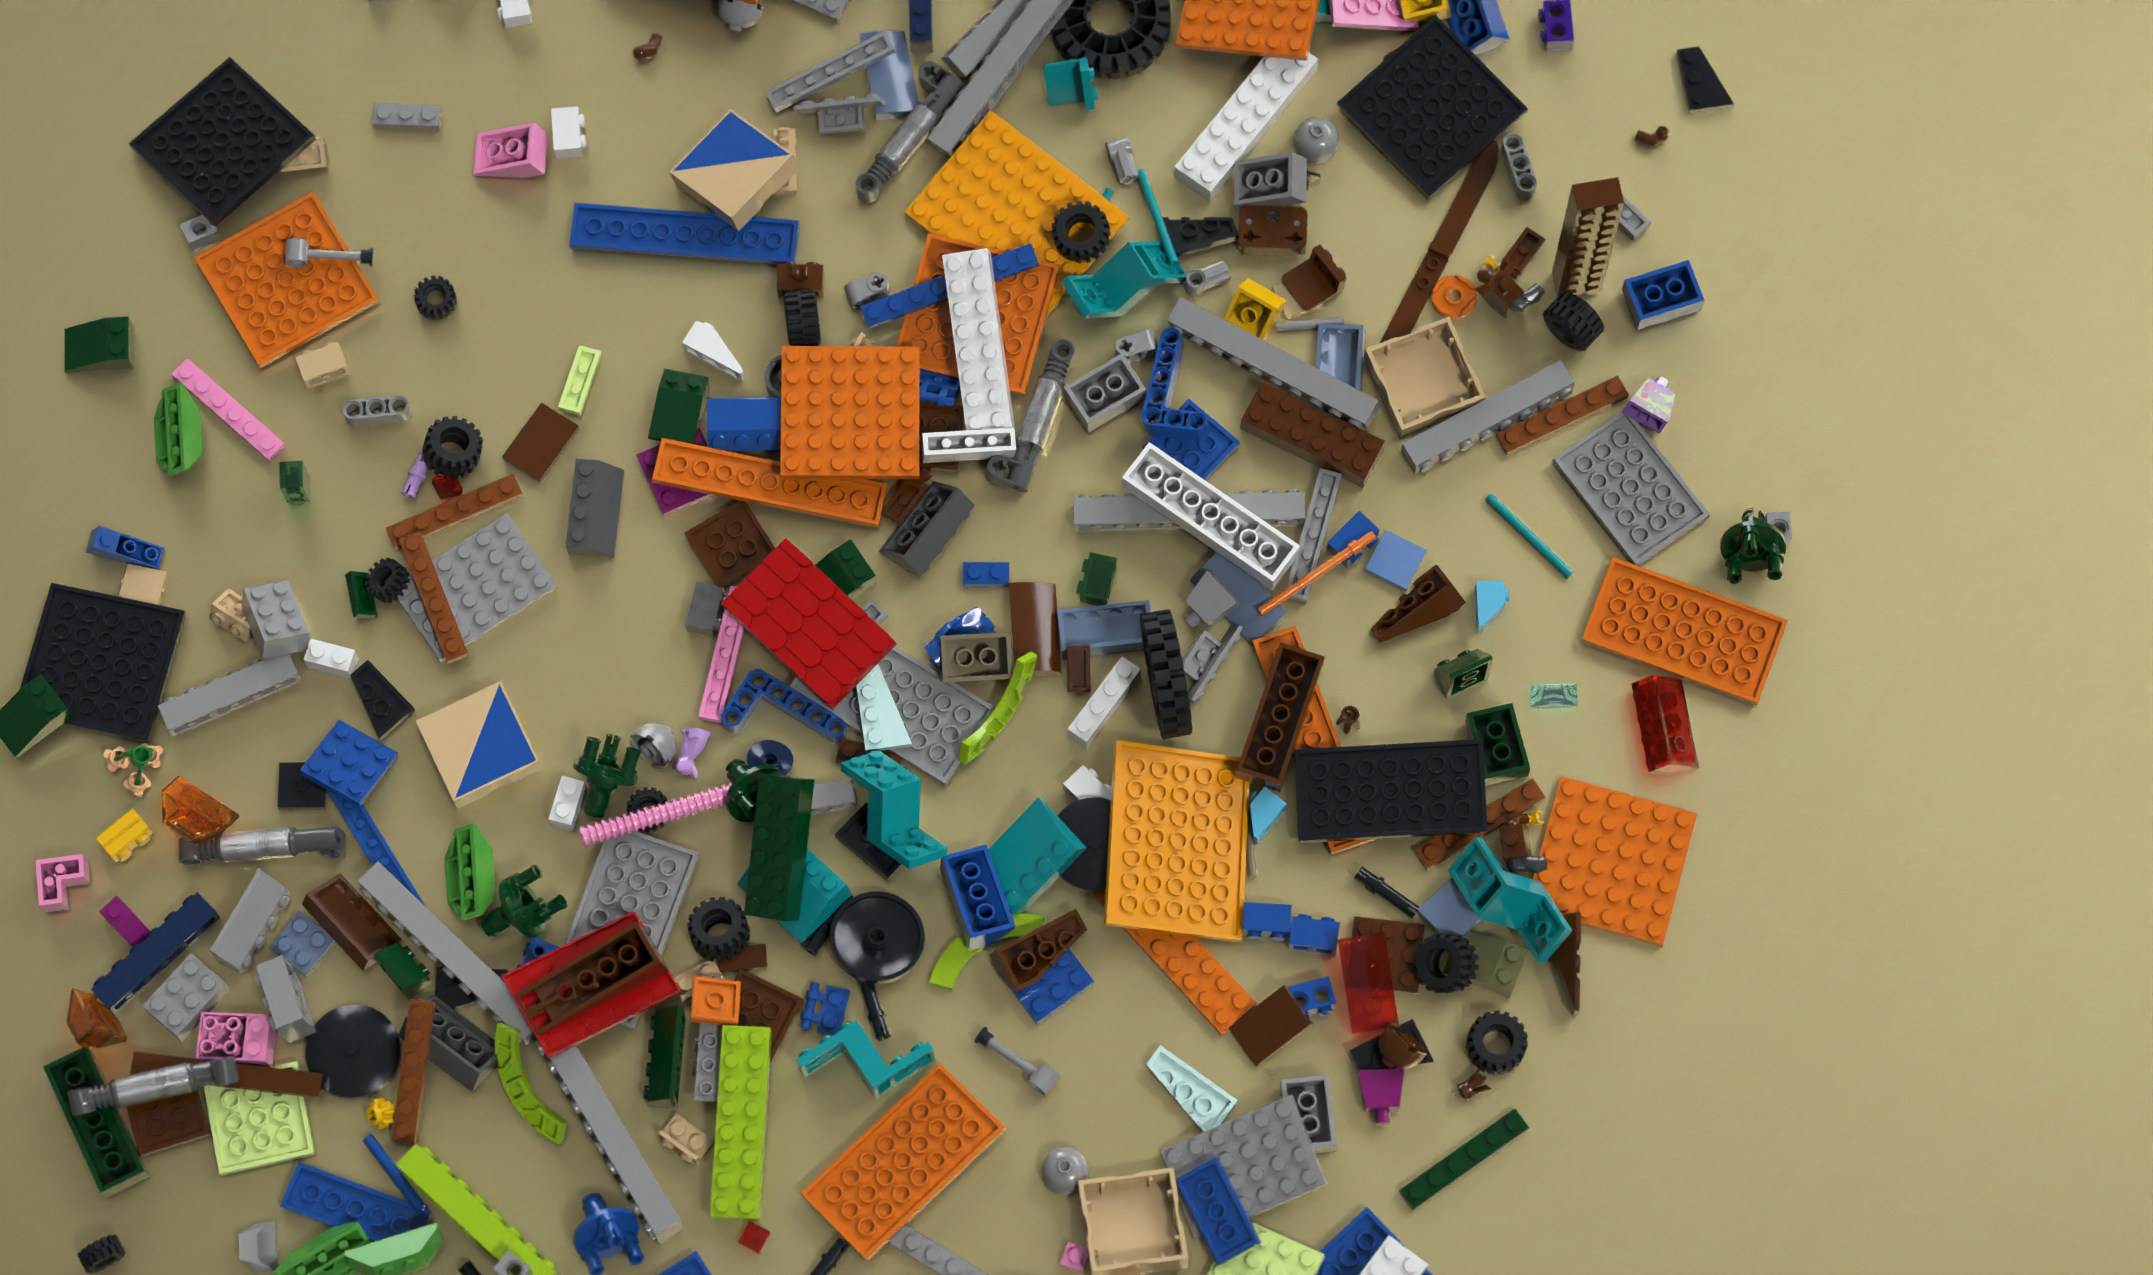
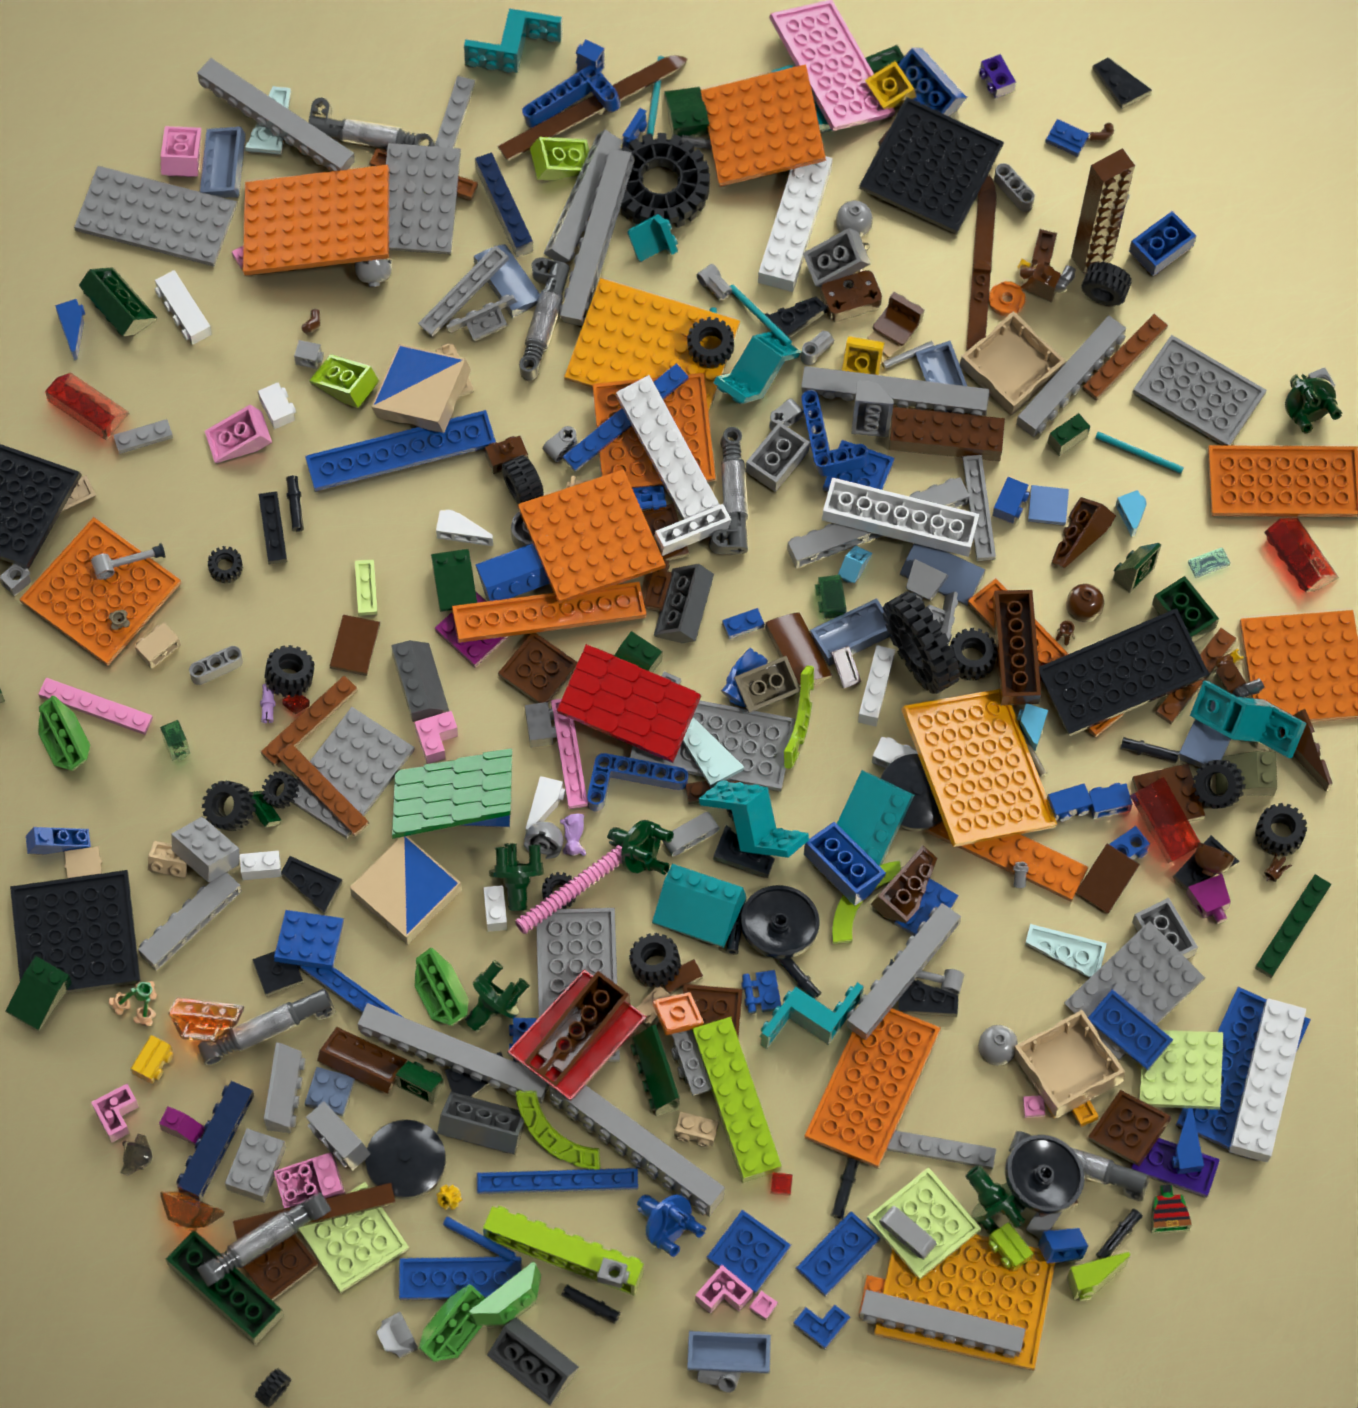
camera: 25 degrees left, 5 degrees down
dark orange plate [391,998,436,1144] -> none
dark green brick [744,773,815,921] -> none
dark blue dish [747,740,794,775] -> none
orange bar [1257,531,1376,616] -> none
medium lavender torso [1622,377,1675,434] -> none
none -> clear red slope [45,373,129,440]
none -> dark tan plate [109,610,130,630]
none -> clear smoke piece [121,1134,152,1175]
none -> black tyre [202,780,256,831]
none -> black plate [259,491,287,565]
none -> black pin [286,475,304,532]
none -> light grey brick [294,340,324,369]
none -> lime slope [309,354,379,408]
none -> piece [392,748,512,839]
none -> bright pink brick [415,711,458,764]
none -> blue tile [477,1168,638,1194]
none -> white slope [525,776,566,832]
none -> medium azure slope [838,545,872,583]
none -> light grey brick [846,903,961,1040]
none -> light grey slope [851,379,893,437]
none -> black wing [898,980,958,1017]
none -> black tyre [950,628,997,680]
none -> light grey pin [1013,862,1029,888]
none -> blue plate [1045,119,1090,157]
none -> dark green brick [1048,413,1090,456]
none -> reddish brown cylinder [1066,583,1104,622]

